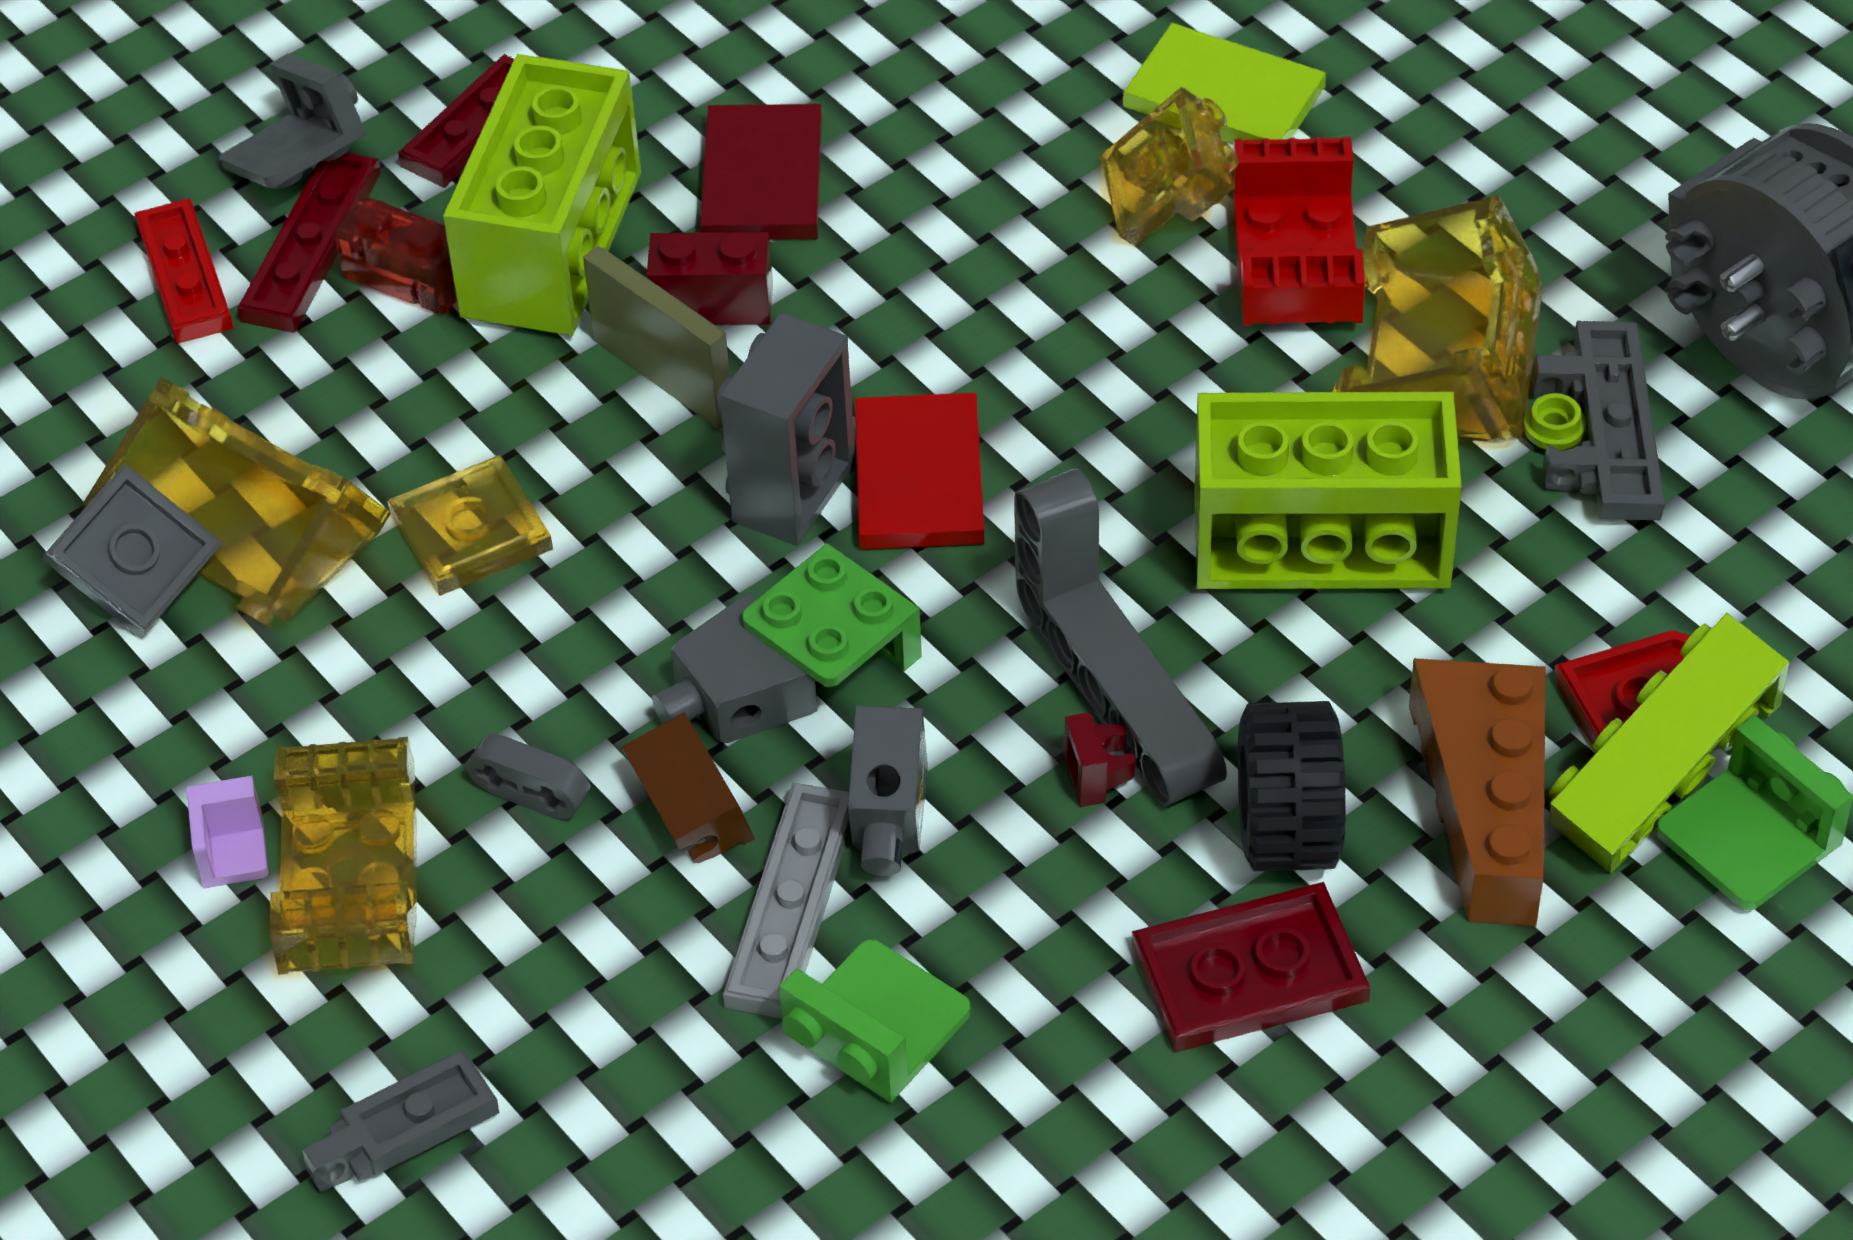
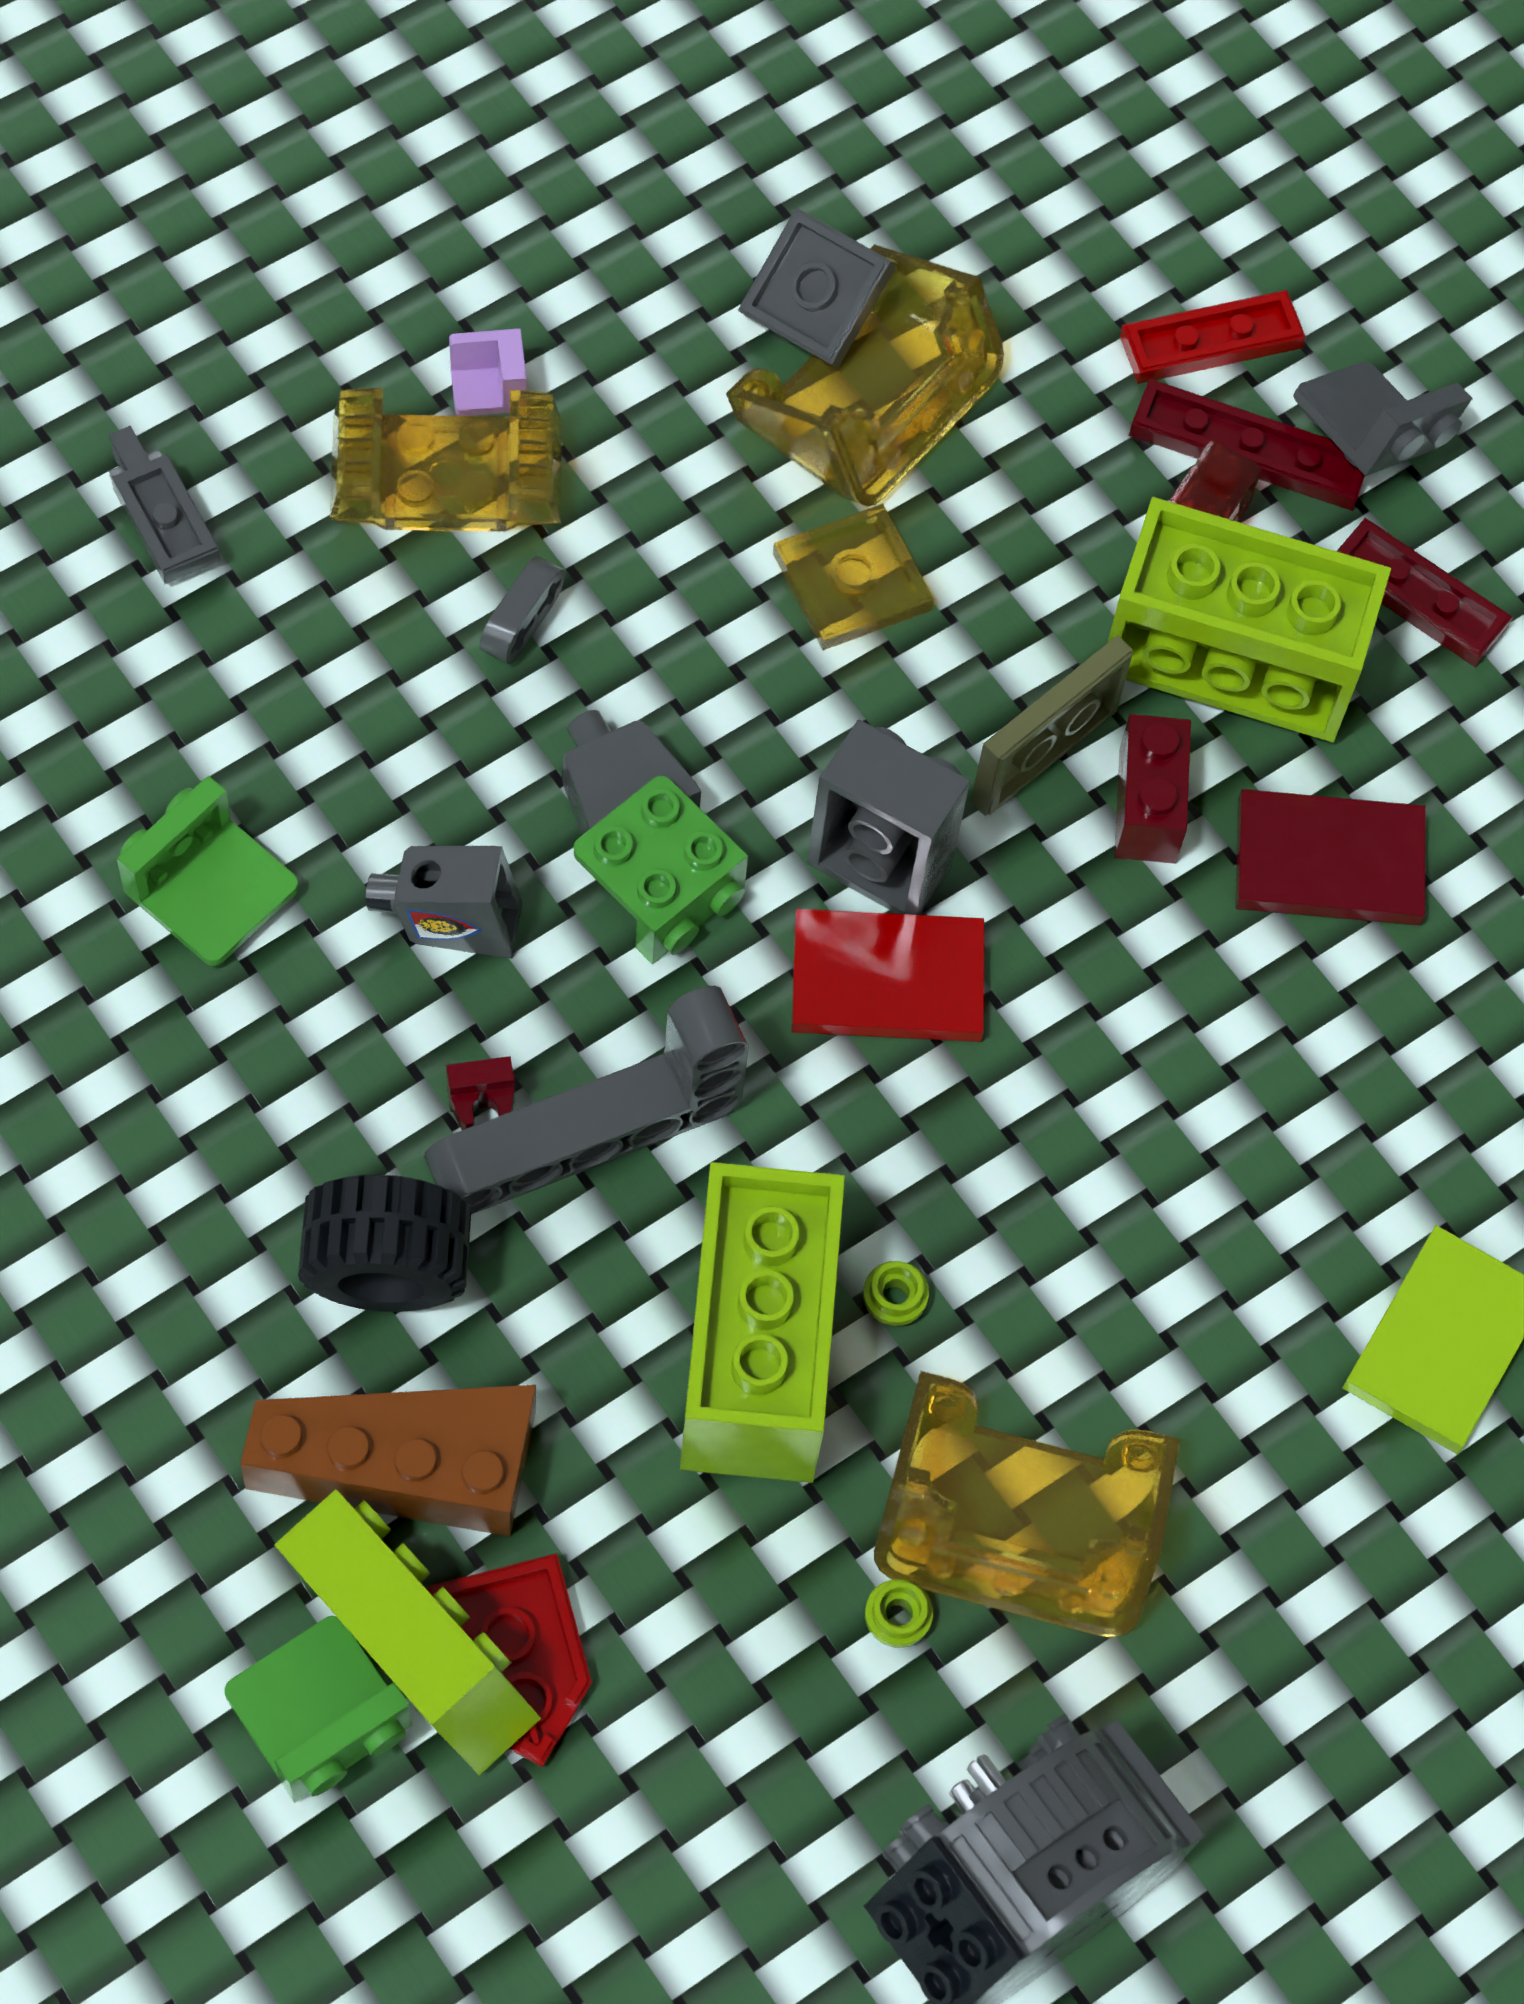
camera: 85 degrees right, 15 degrees up
reddish brown hinge [622,712,755,863] -> none
light grey tile [723,782,851,1019] -> none
clear yellow plate [1099,86,1239,246] -> none
dark red tile [1132,882,1371,1053] -> none
red plate [1232,136,1365,326] -> none
dark grey hinge [1531,321,1665,520] -> none

